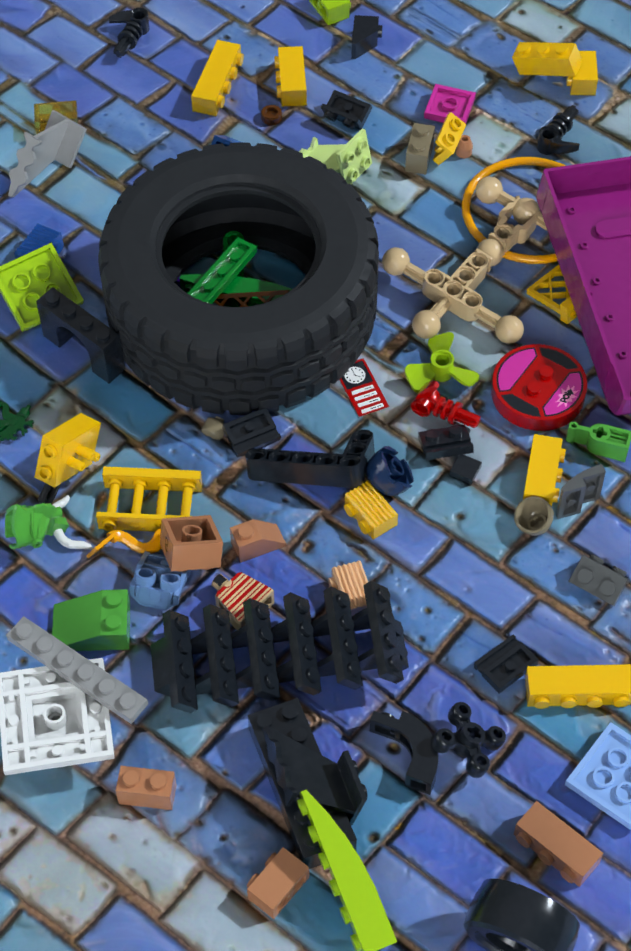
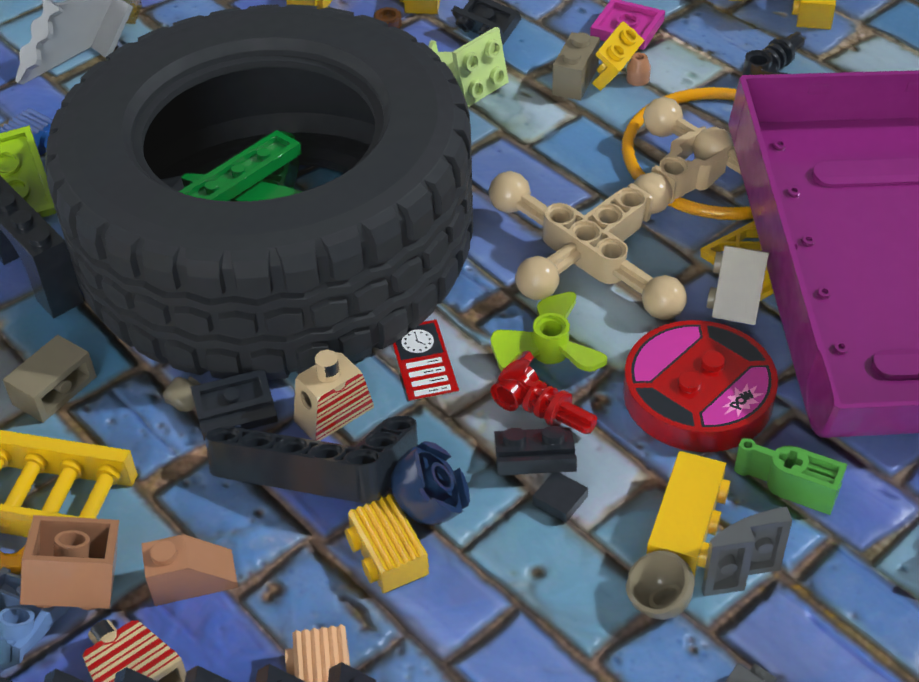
camera: 10 degrees right, 10 degrees down
none -> dark tan brick [2,334,97,423]
none -> tan torso [294,350,374,441]
none -> brick [706,245,769,325]

